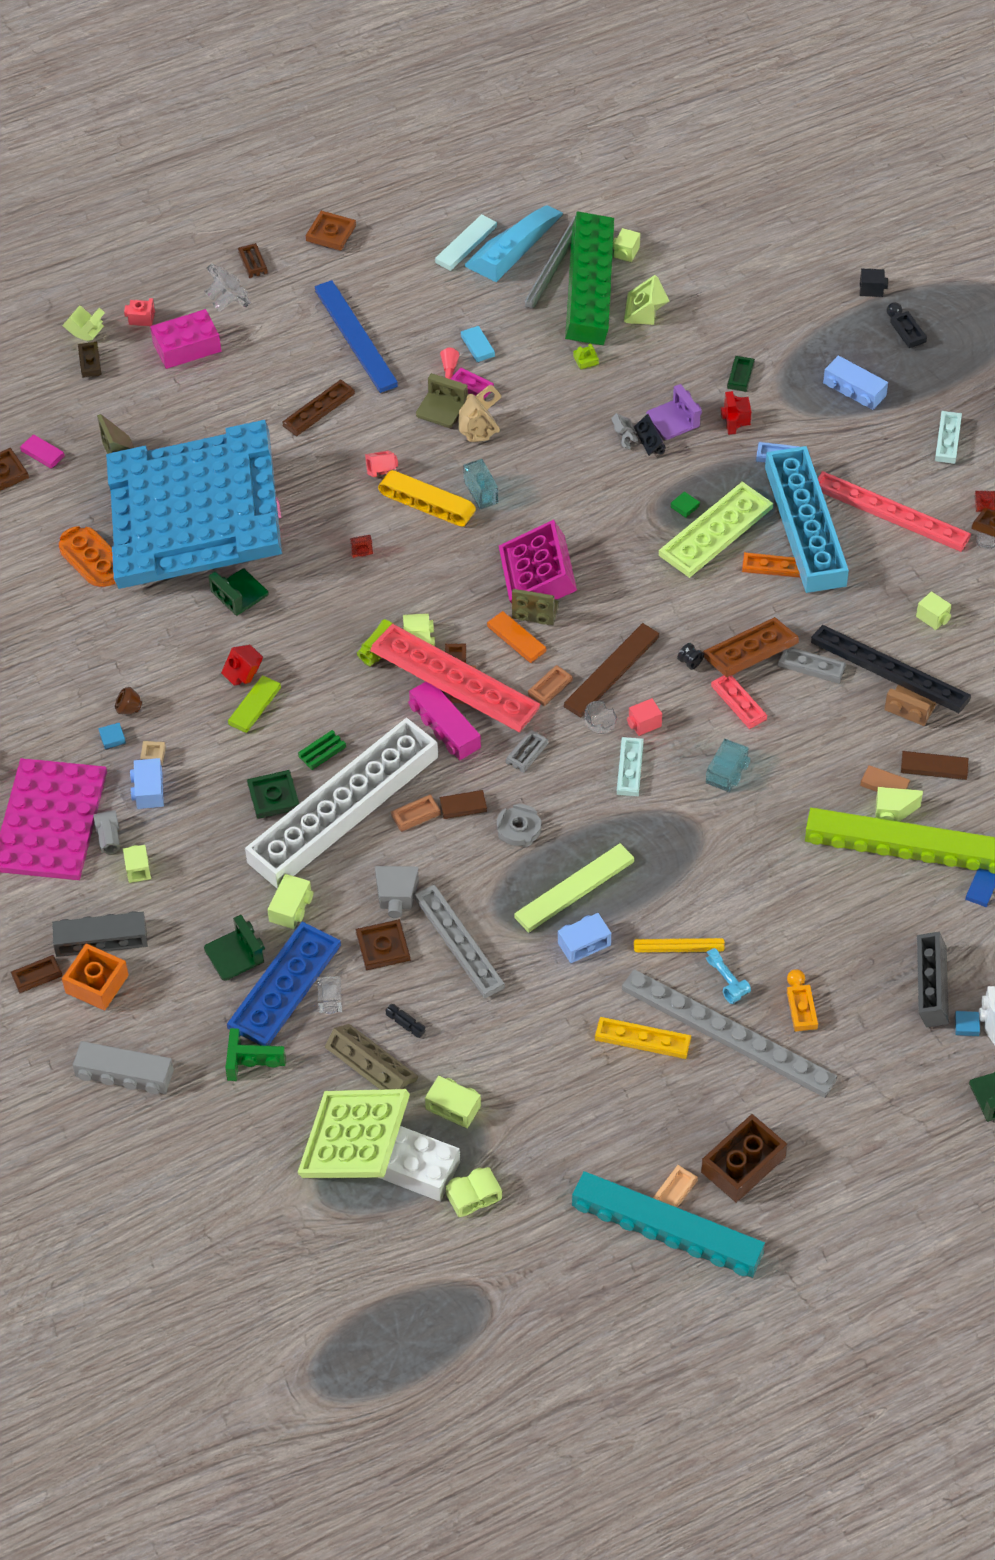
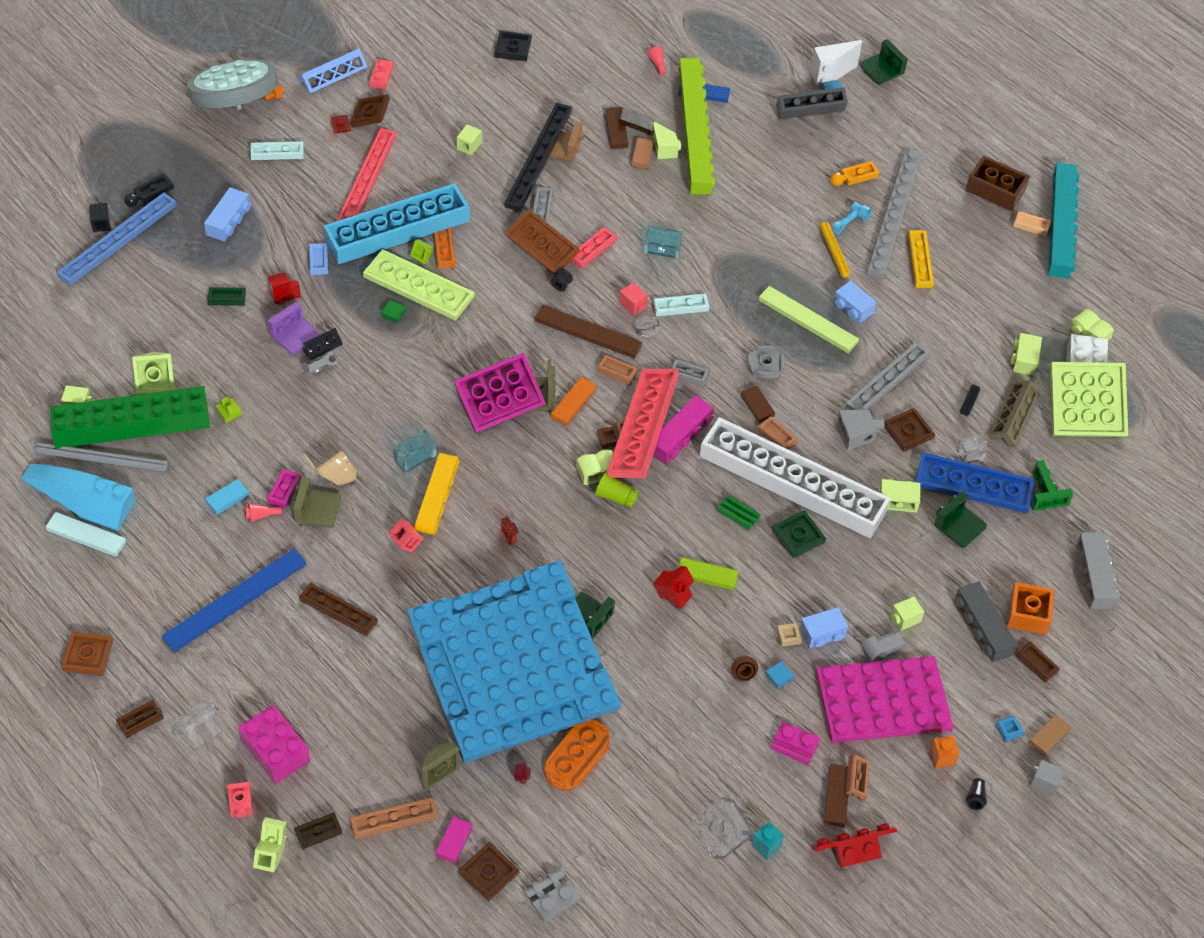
camera: 110 degrees left, 0 degrees up
none -> medium blue plate [57,192,177,286]
none -> nougat tile [350,797,438,840]
none -> lime tile [410,239,434,264]
none -> dark red plate [514,762,531,784]
none -> tile [618,108,655,135]
none -> dark pink plate [770,721,821,765]

